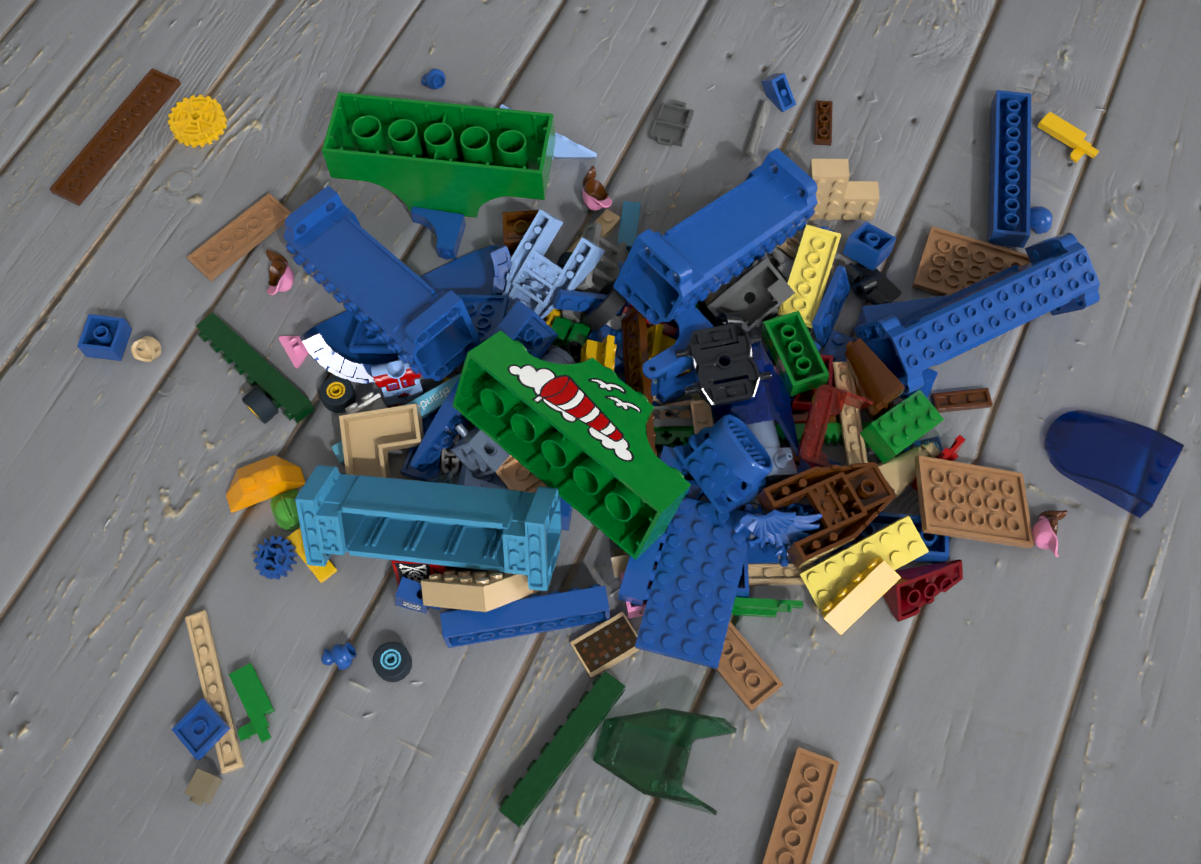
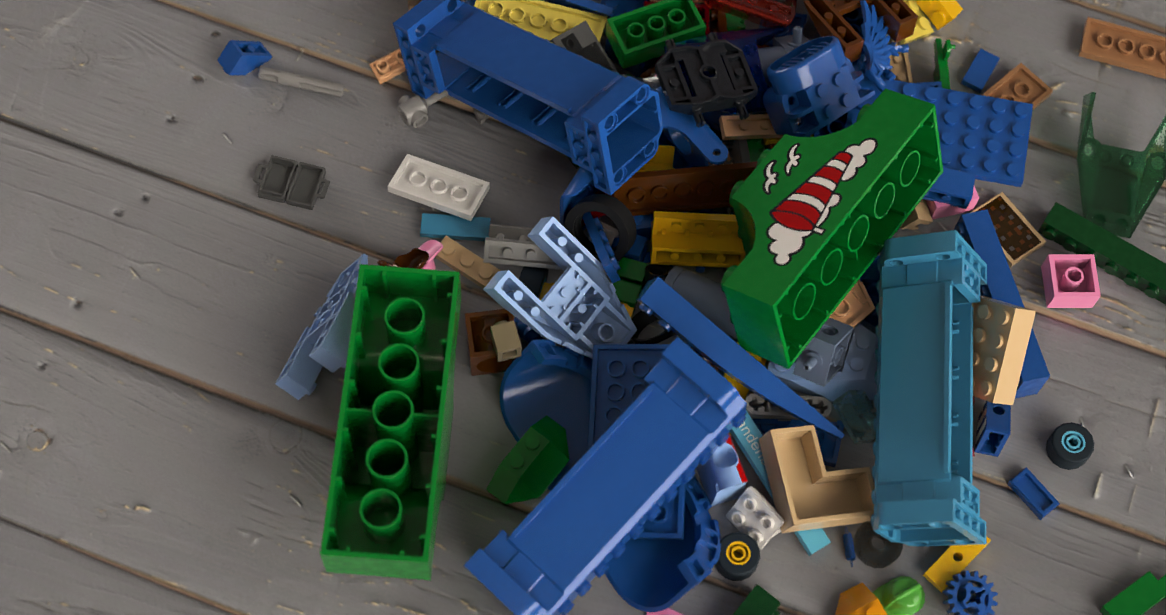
camera: 100 degrees left, 0 degrees up
blue animal [321,643,357,670] -> none
blue arch [411,207,466,260] -> none
blue animal [421,68,446,90] -> none
reddish brown tile [814,100,833,146] -> none
none -> white plate [388,154,490,221]
none -> green wedge [486,415,570,505]
none -> dark tan brick [490,321,522,362]
none -> blue tile [961,49,1000,93]
none -> blue tile [1007,467,1060,520]
none -> bright pink brick [1041,254,1101,308]

